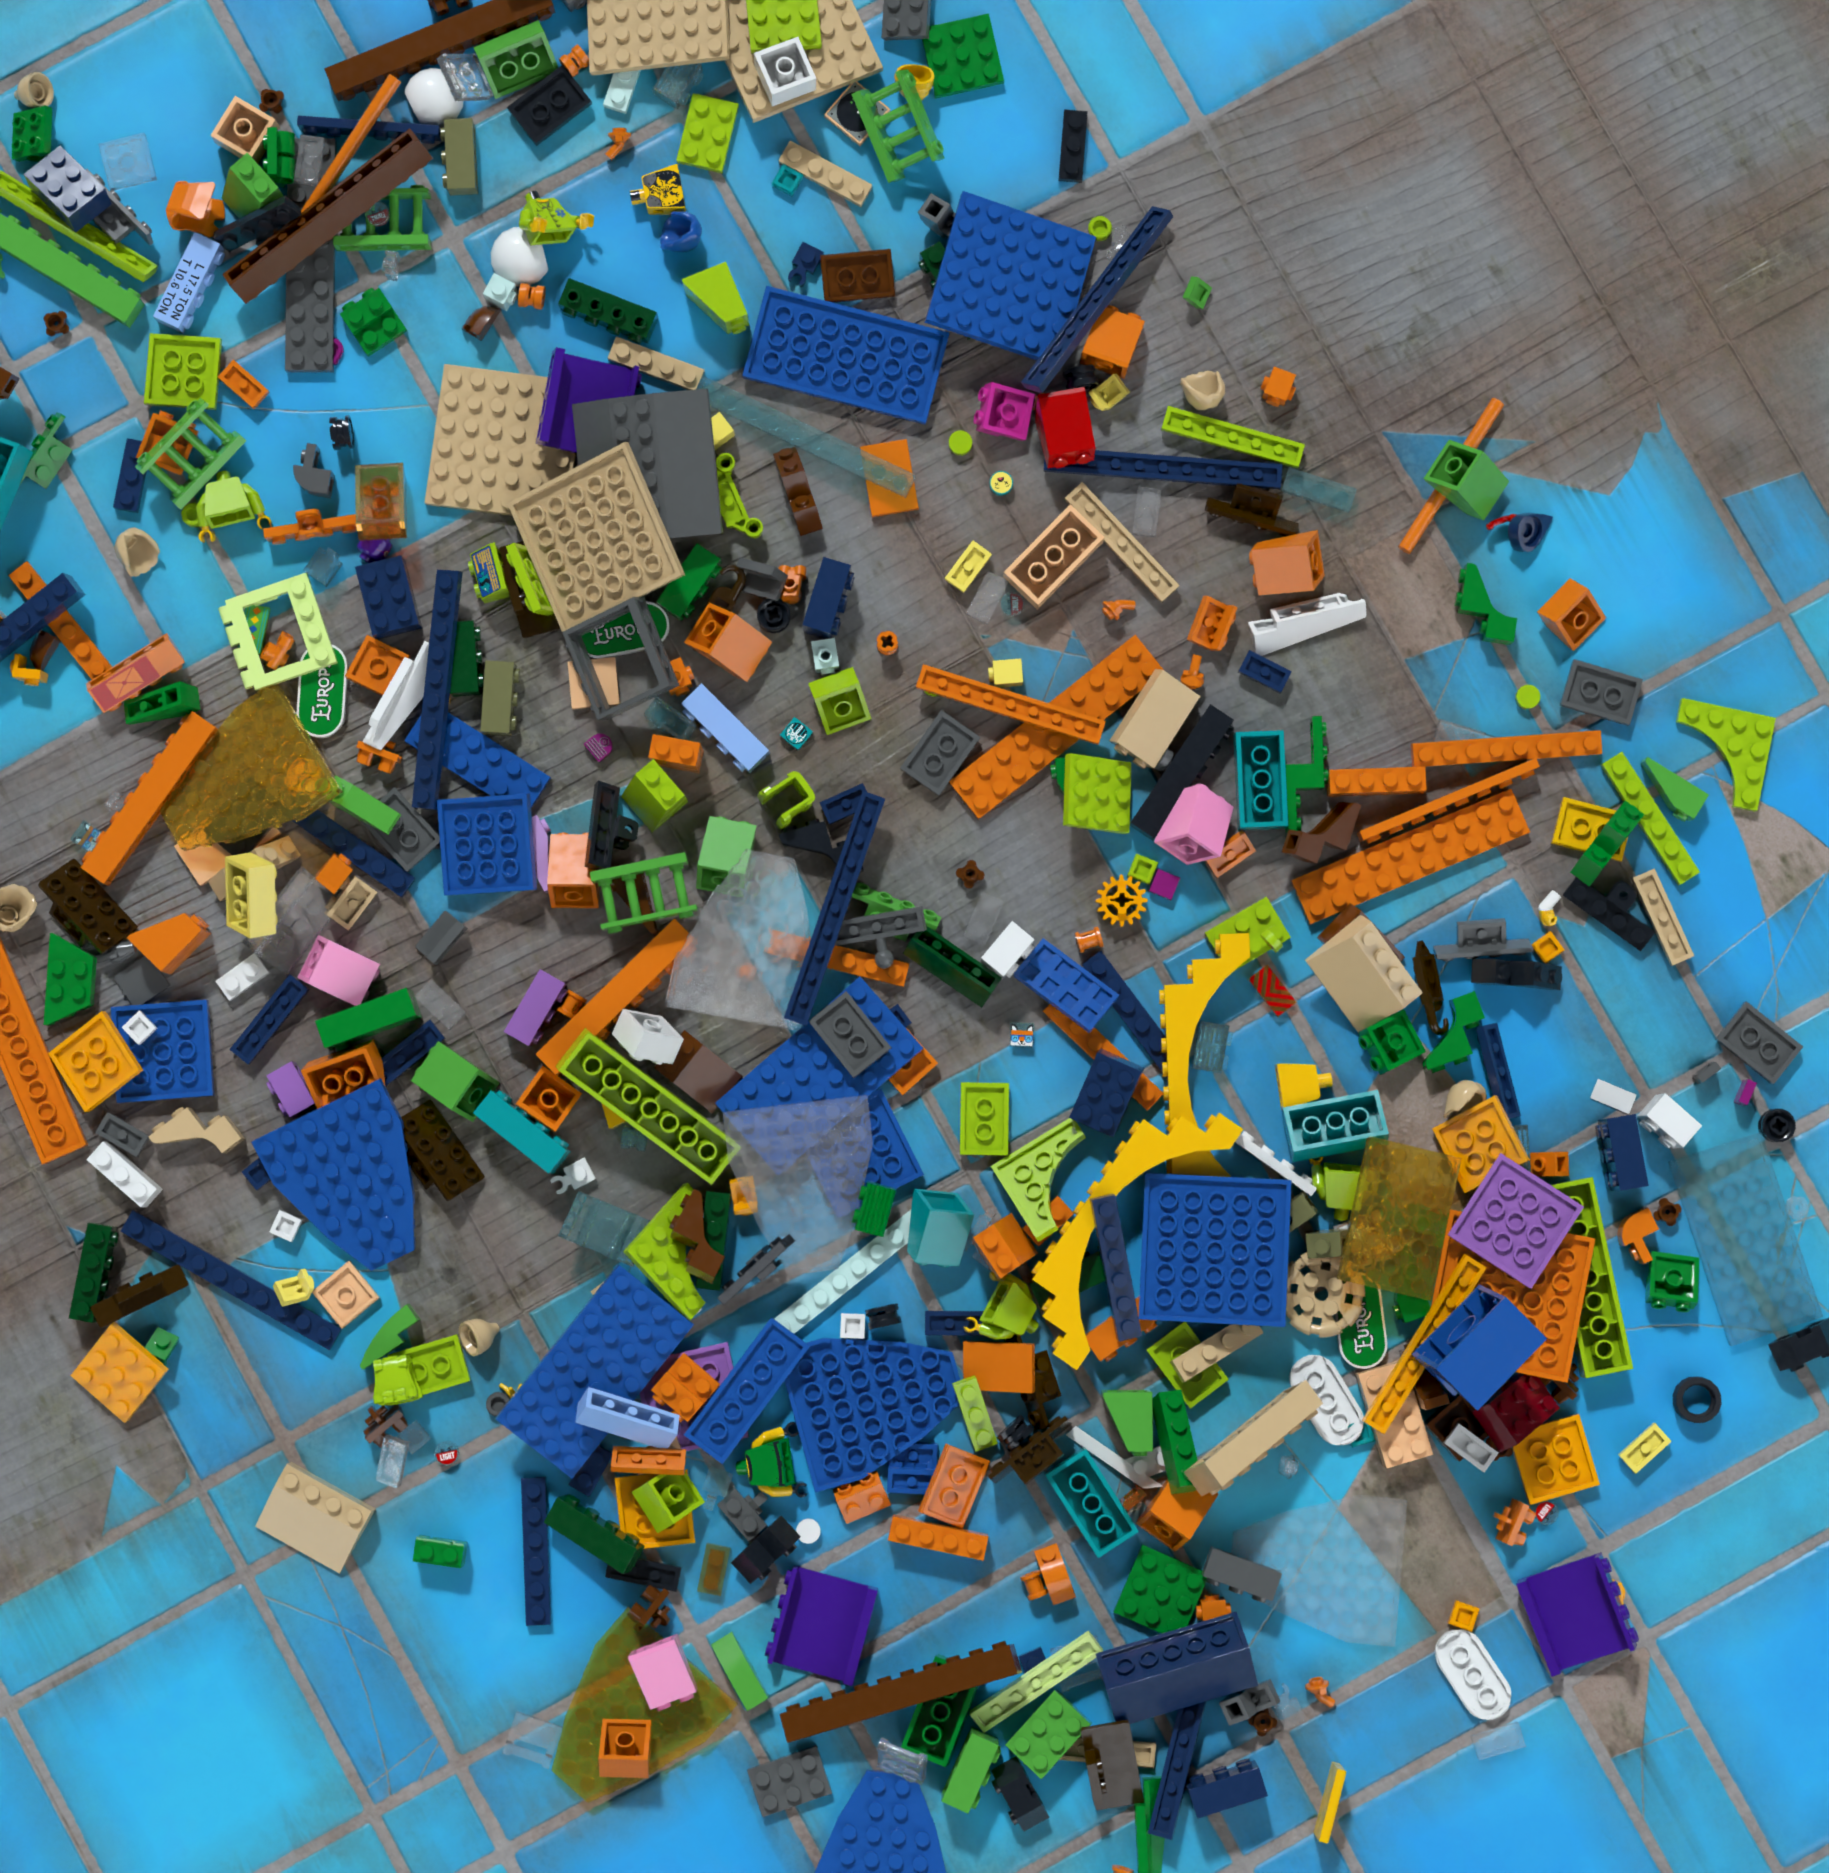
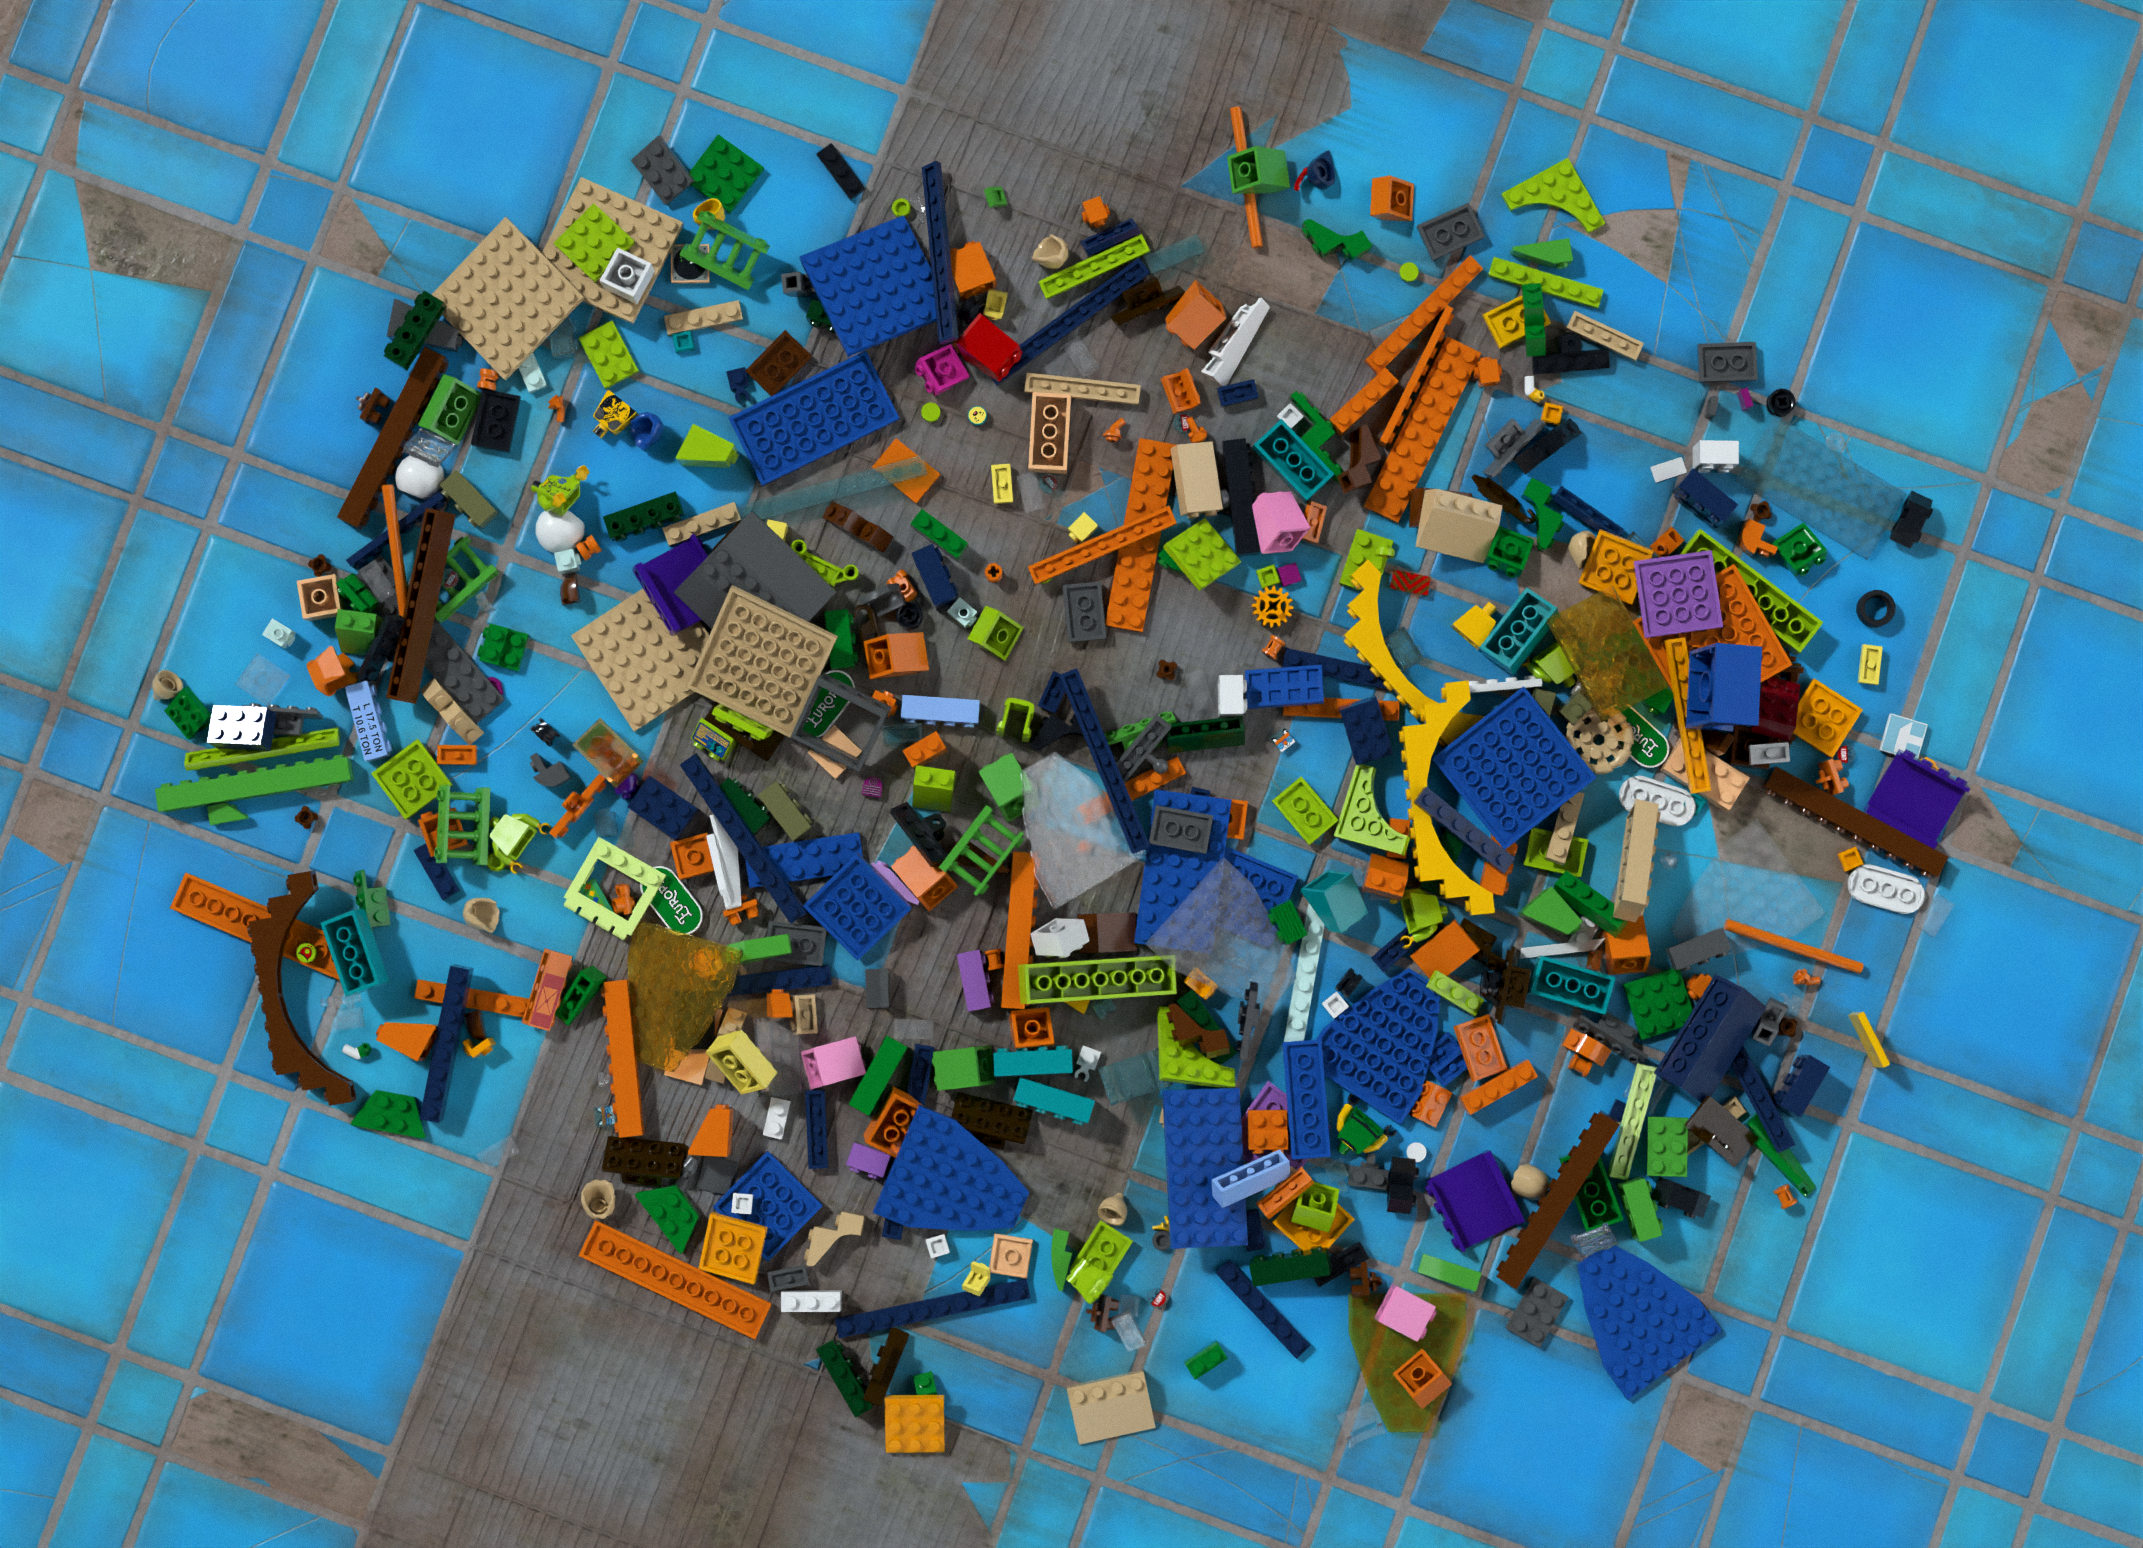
camera: 45 degrees left, 0 degrees up
clear orange plate [697,1542,731,1596] -> none
teal tile [780,717,813,751] -> none
none -> light aqua brick [262,618,296,649]
none -> tan arch [420,678,484,745]
none -> green brick [910,509,969,561]
none -> teal brick [1013,1077,1095,1126]
none -> dark blue plate [1080,218,1140,256]
none -> tile [1173,413,1190,433]
none -> white plate [1276,403,1304,429]
none -> orange brick [1473,357,1502,387]
none -> tan hair [1511,1164,1551,1200]
none -> dark grey bracket [1573,1012,1648,1065]
none -> orange piece [1724,919,1863,974]
none -> reddish brown brick [1762,766,1948,879]
none -> tile [1879,713,1928,759]

